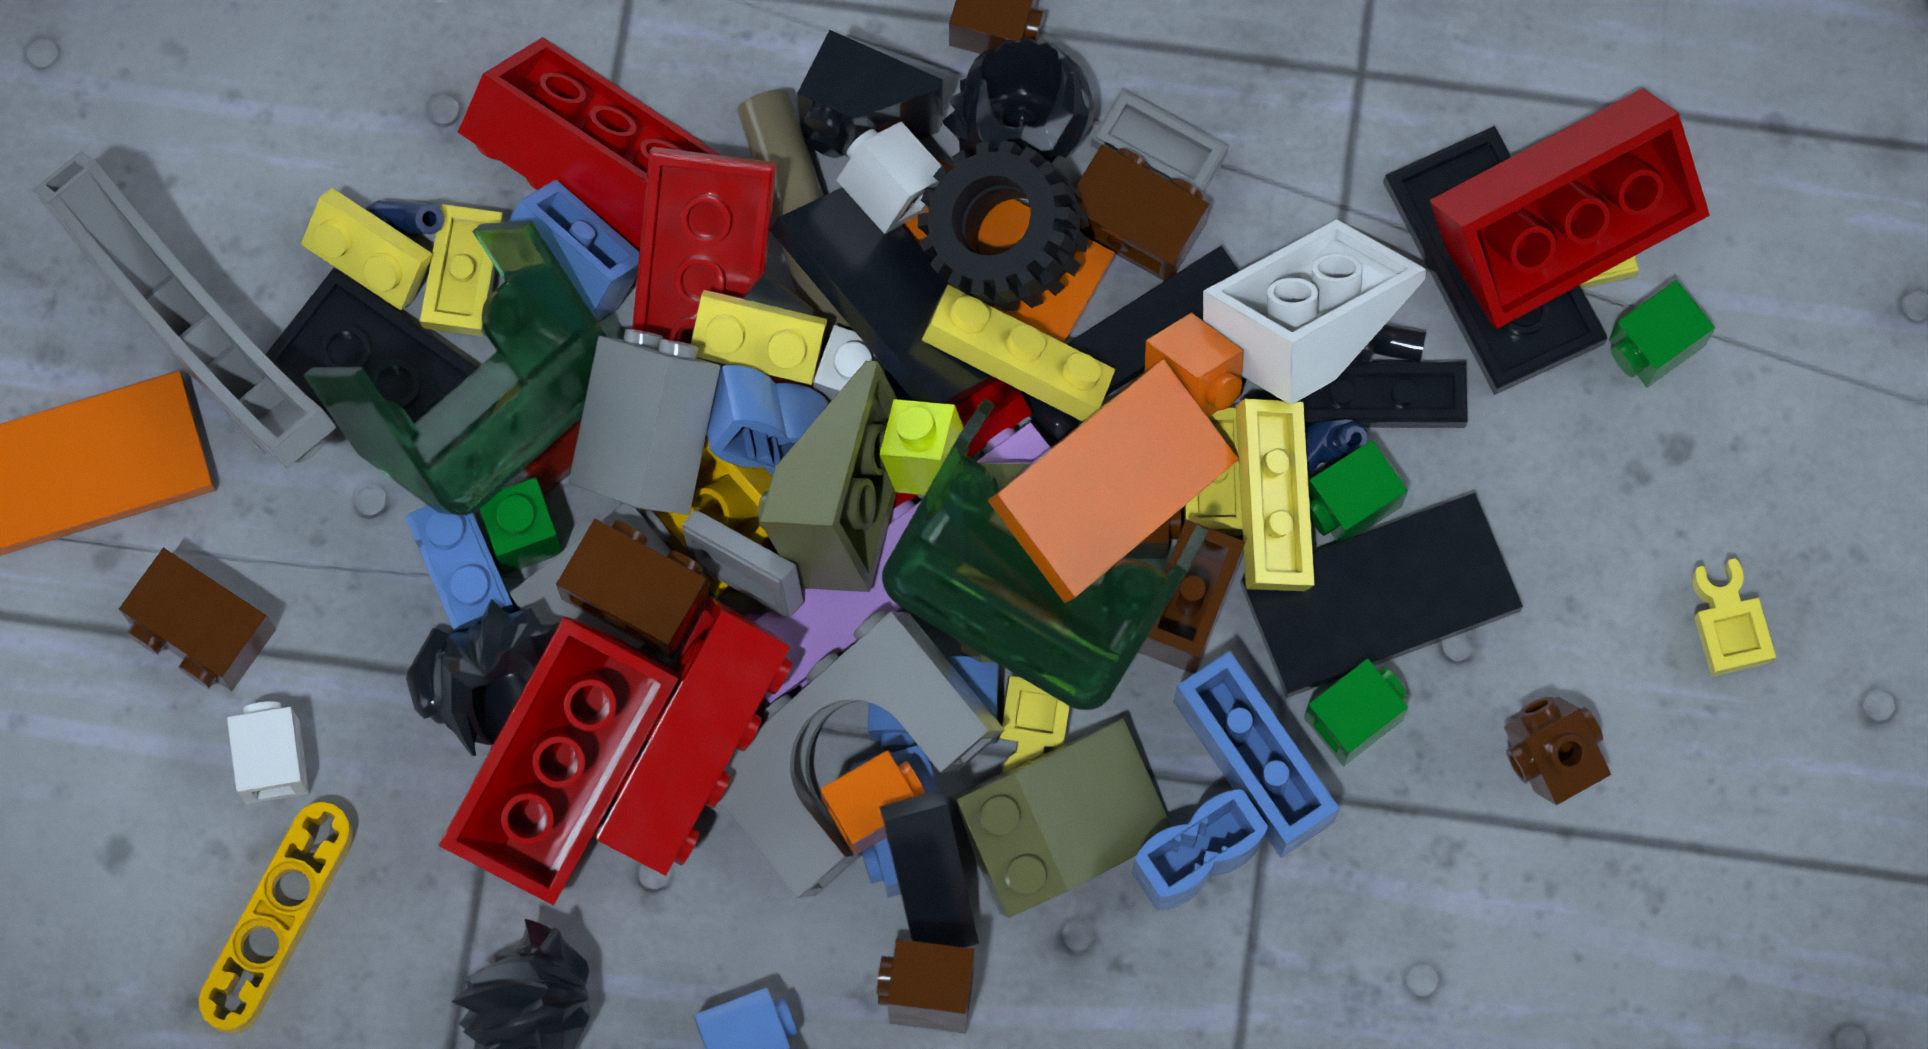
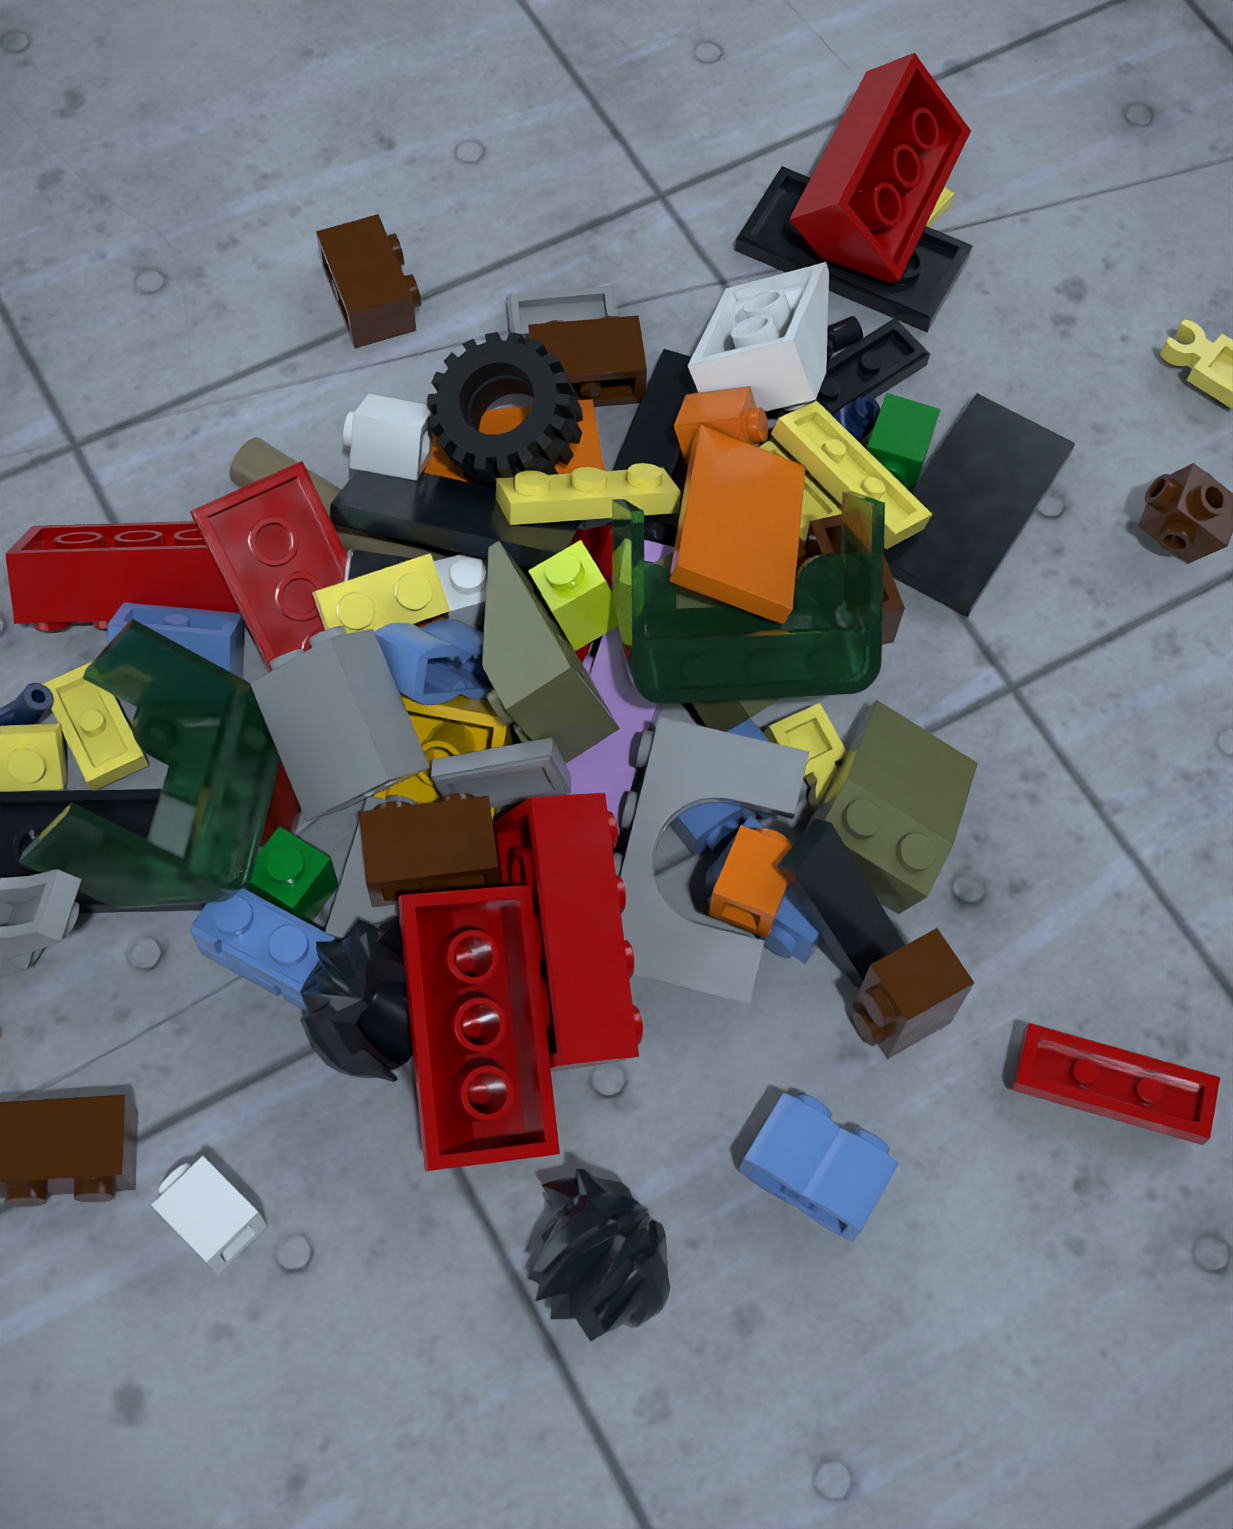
camera: 40 degrees left, 10 degrees down
yellow beam [198,802,354,1035] -> none
black arm [406,628,449,724] -> none
black slope [797,30,943,158] -> none
black hair [942,37,1094,164] -> none
medium blue brick [1132,789,1268,910] -> none
medium blue brick [1173,651,1340,858] -> none
green brick [1304,658,1408,767] -> none
green brick [1609,280,1715,388] -> none

